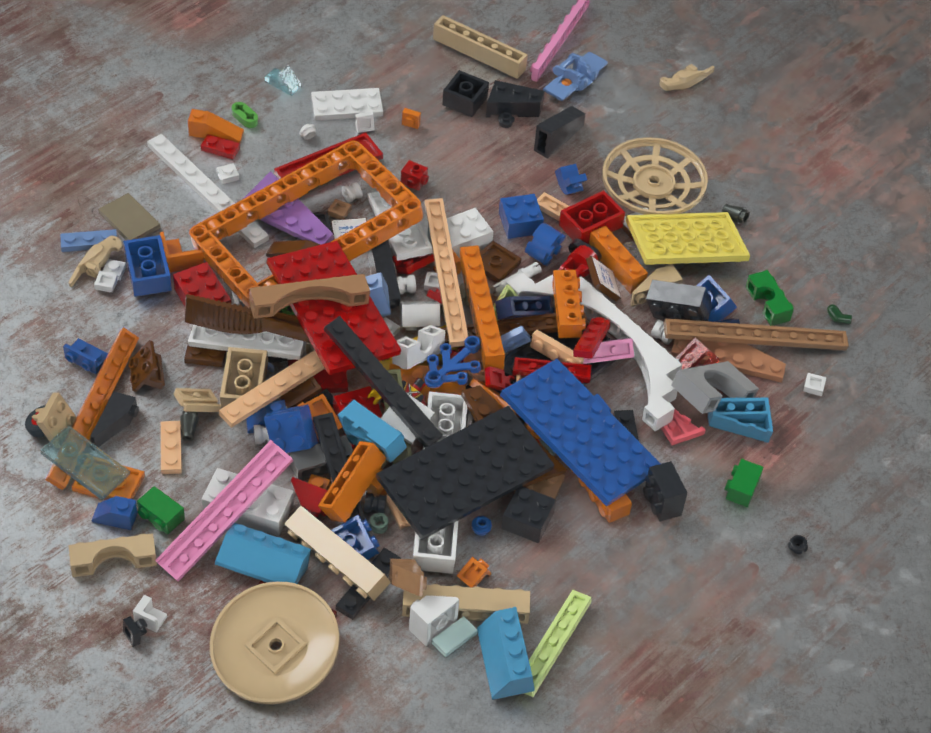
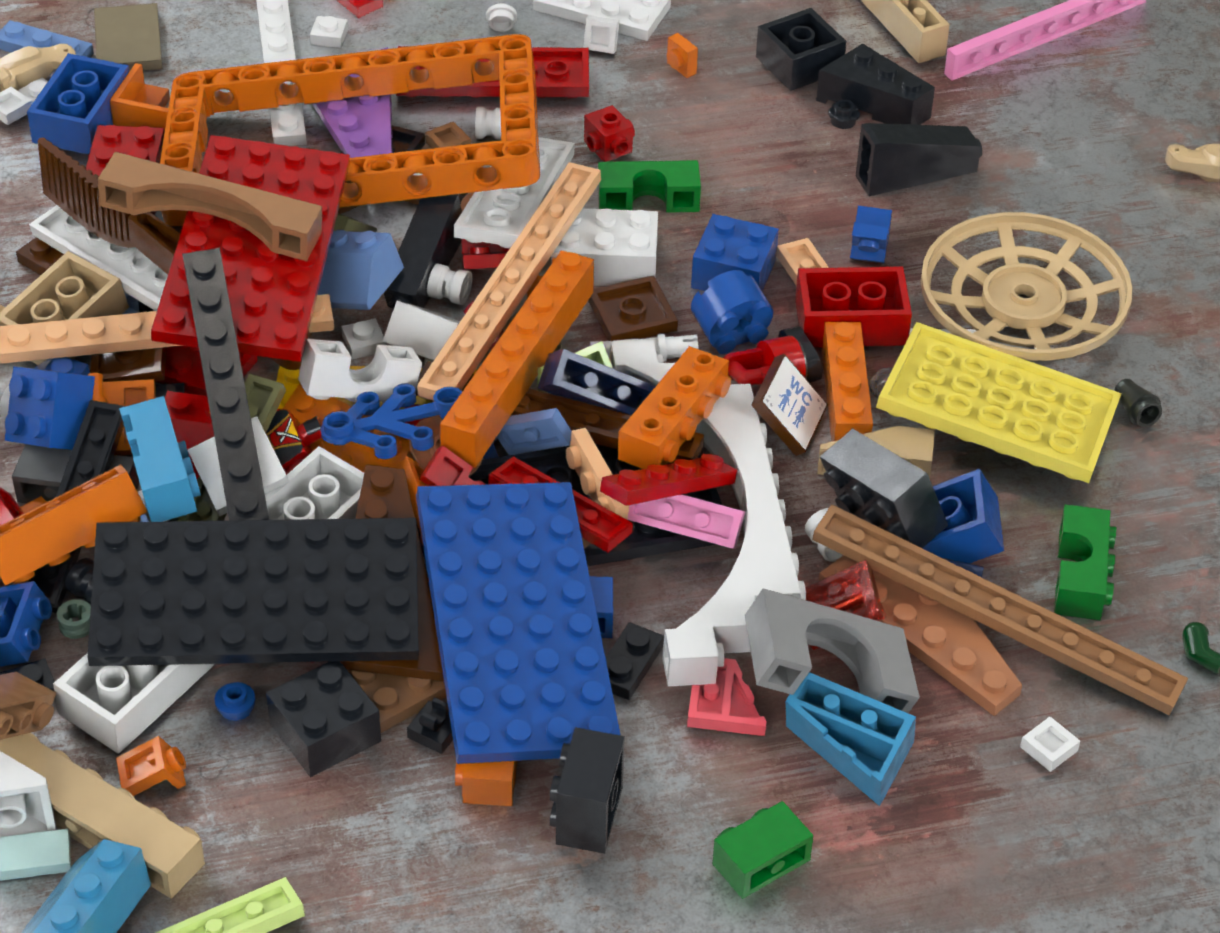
camera: 35 degrees right, 5 degrees down
medium blue piece [543,51,608,101] -> none
none -> black tile [407,697,453,754]
none -> green arch [597,160,701,213]

